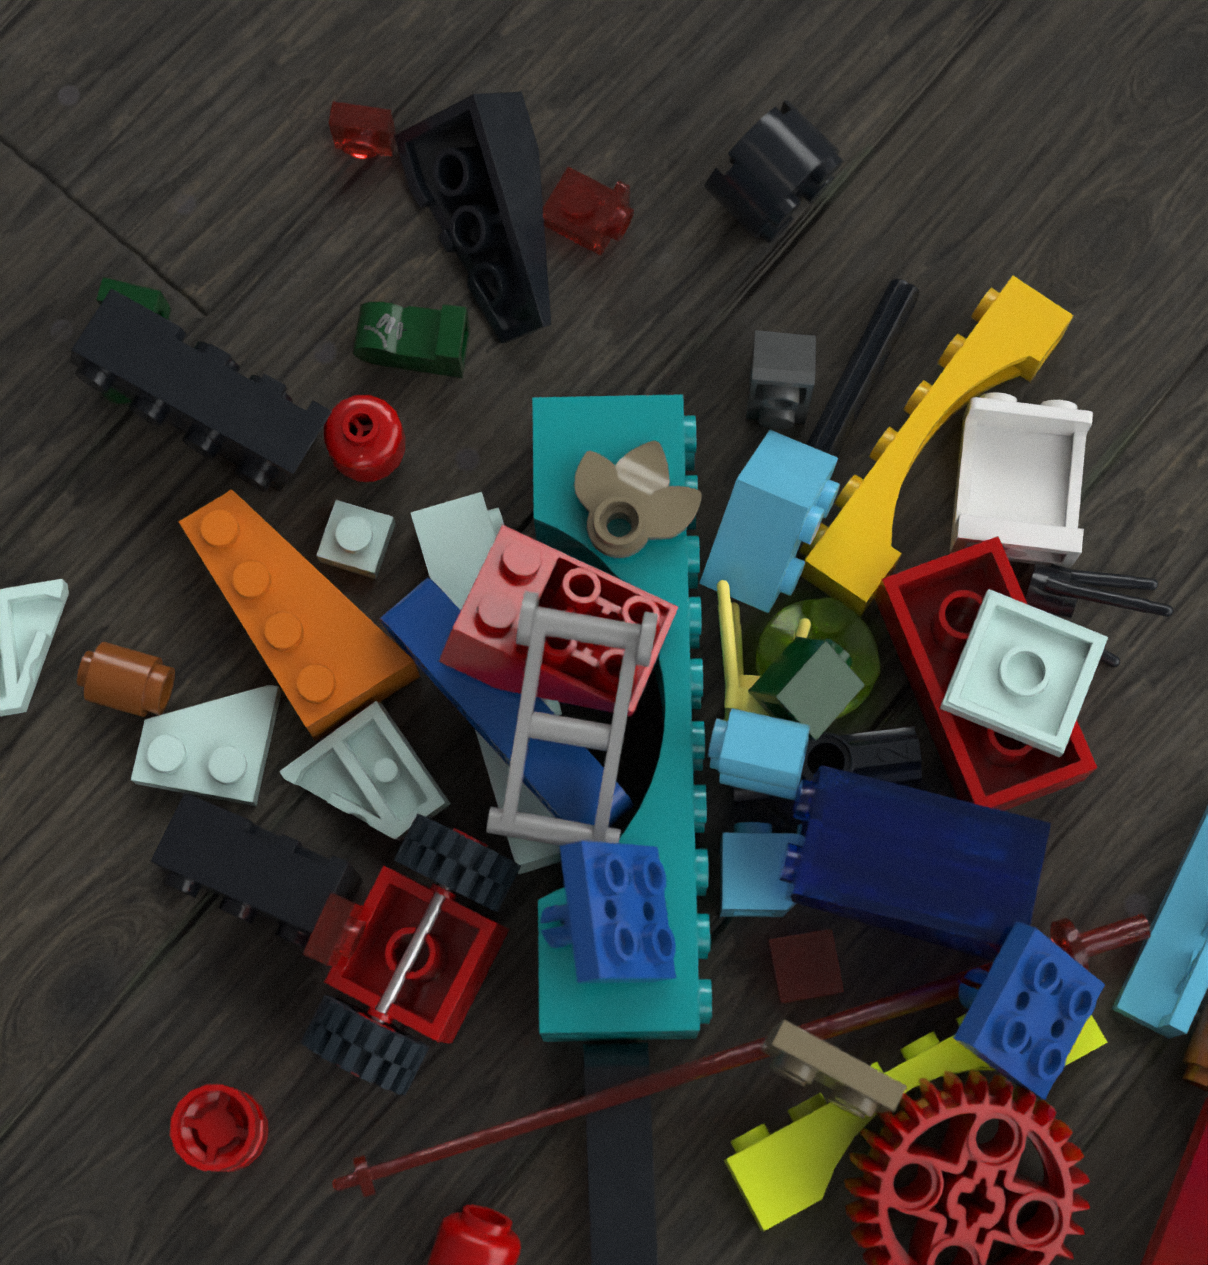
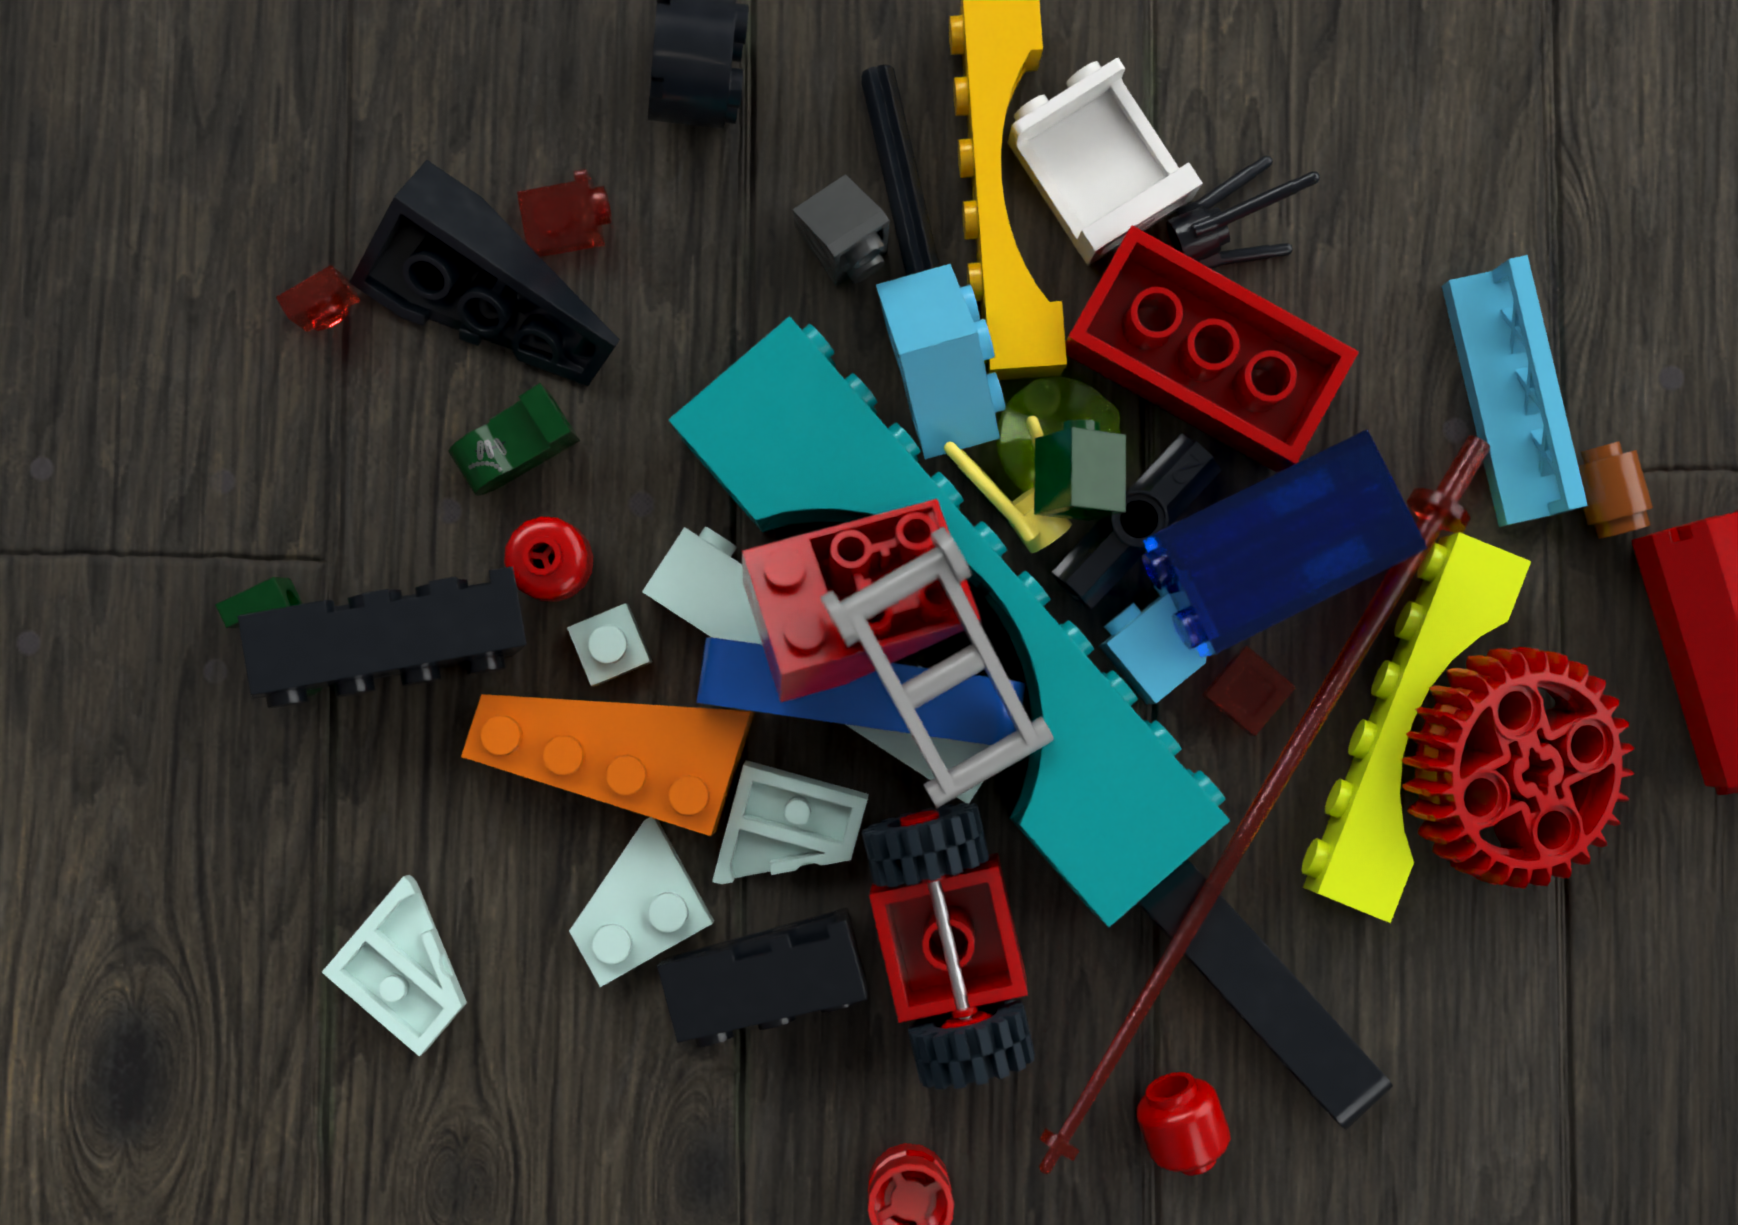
camera: 45 degrees left, 10 degrees up
dark orange brick [77,642,175,717] -> none
clear red plate [303,893,366,966] -> none
blue plate [541,841,676,983] -> none
dark tan plate [574,440,702,558] -> none
medium azure brick [708,708,810,800] -> none
dark tan plate [761,1020,907,1119] -> none
light aqua tile [940,589,1108,757] -> none
blue plate [954,921,1105,1100] -> none

